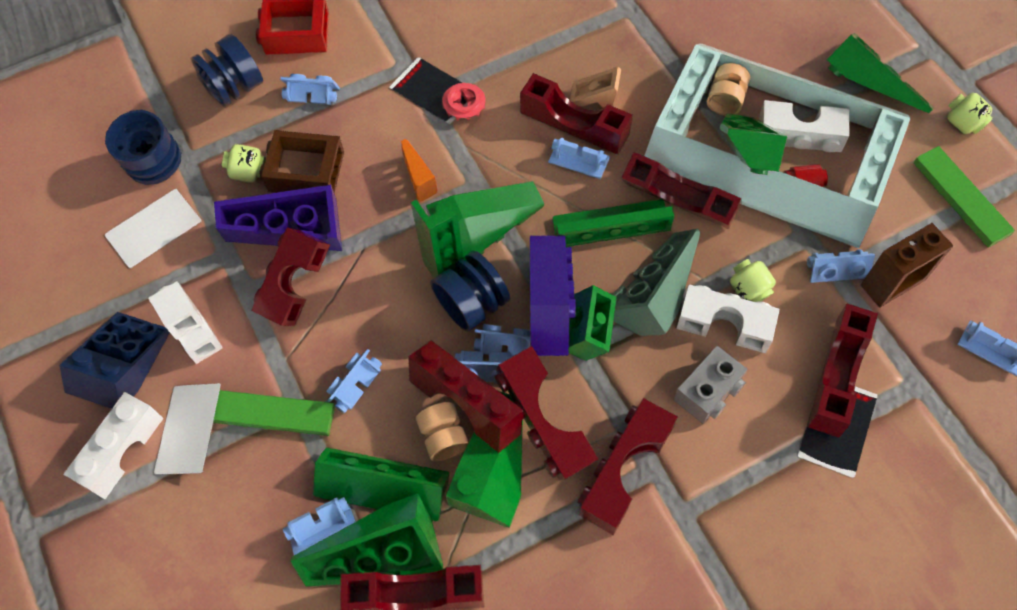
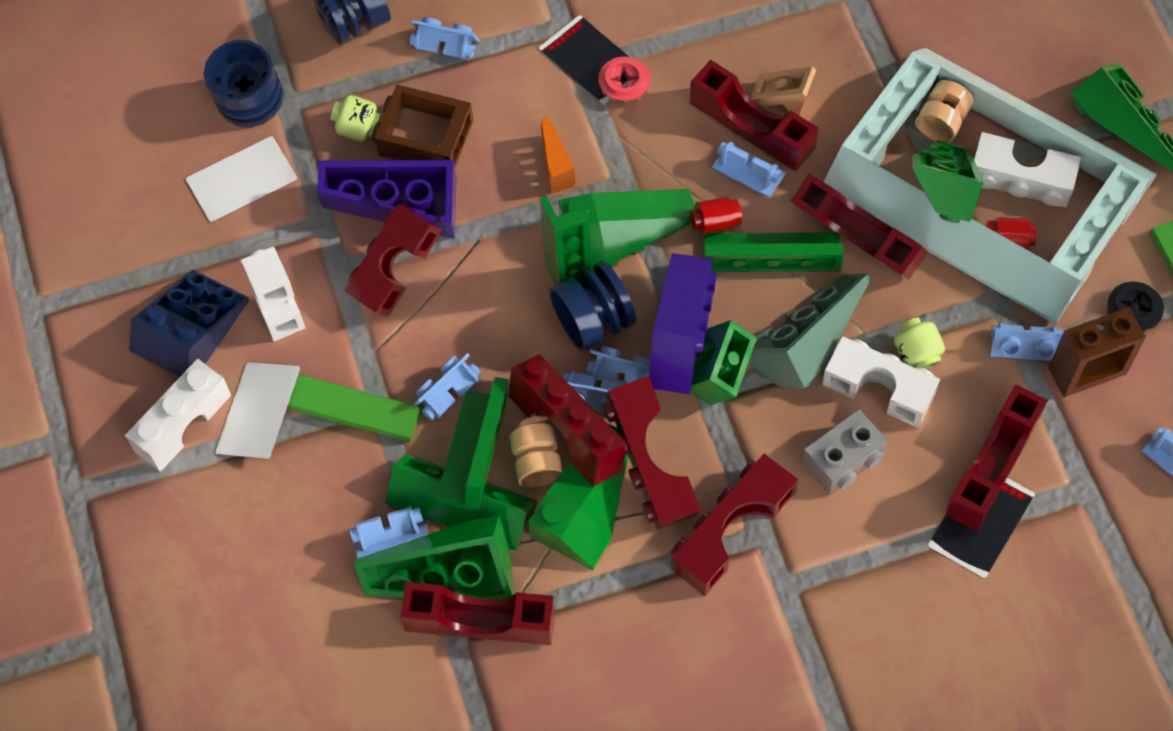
camera: 10 degrees right, 0 degrees up
none -> green panel [436,377,509,511]
none -> red brick [690,197,742,236]
none -> black gear [1107,281,1164,332]

